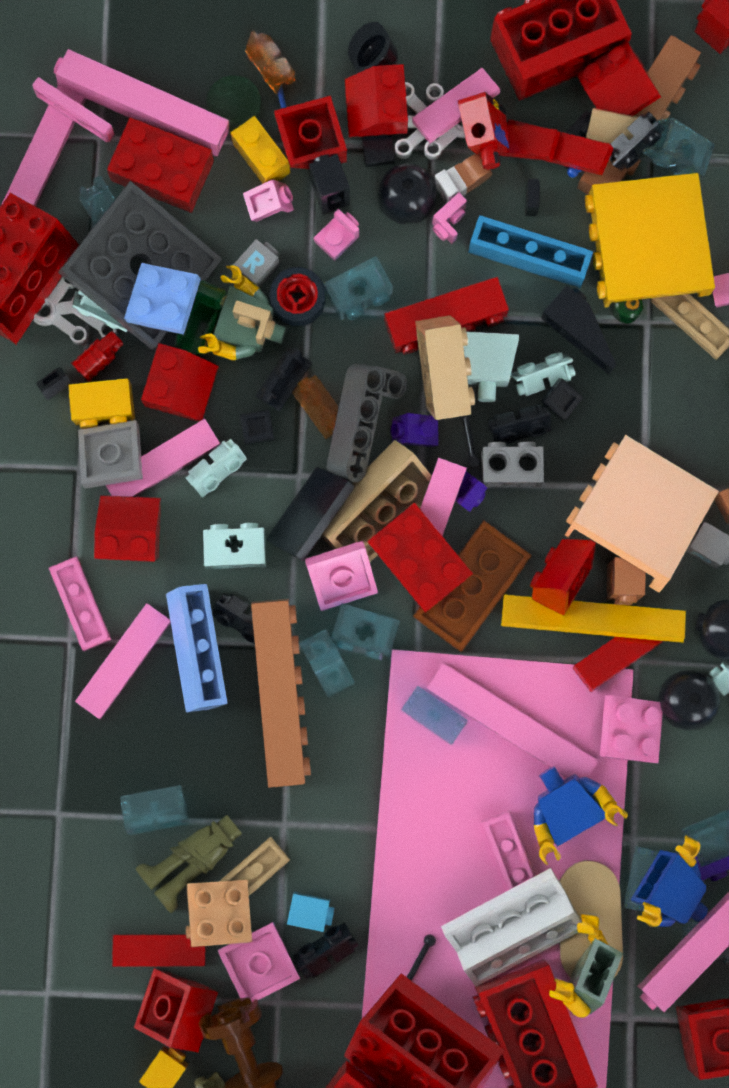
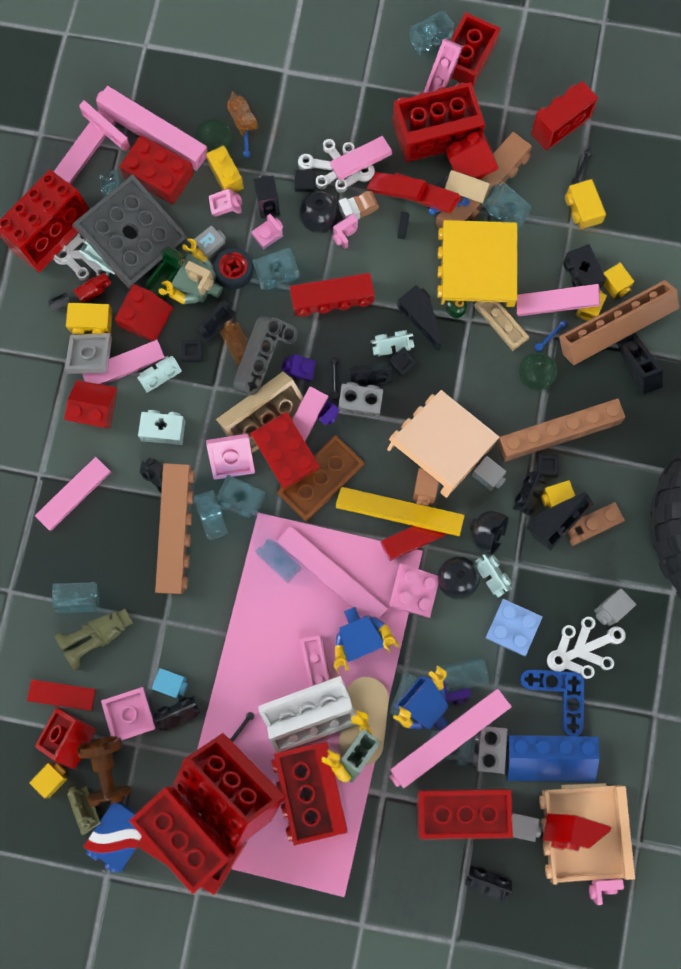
camera: 10 degrees right, 5 degrees down
bright pink tile [49,556,112,651] -> none
light blue plate [124,263,201,335] -> none
light blue brick [166,584,228,713] -> none
light nougat hinge [186,880,252,947] -> none
tan tile [219,837,290,896] -> none
black tile [266,467,355,561] -> none
red slope [274,95,347,169] -> none
red slope [345,64,408,137] -> none
black piece [348,22,398,73] -> none
tan brick [415,316,475,420] -> none
red torso [457,92,510,169] -> none
light aqua torso [463,332,519,402] -> none
dark azure brick [468,215,593,288] -> none
red slope [530,539,596,616] -> none
black hinge [609,111,666,171] -> none

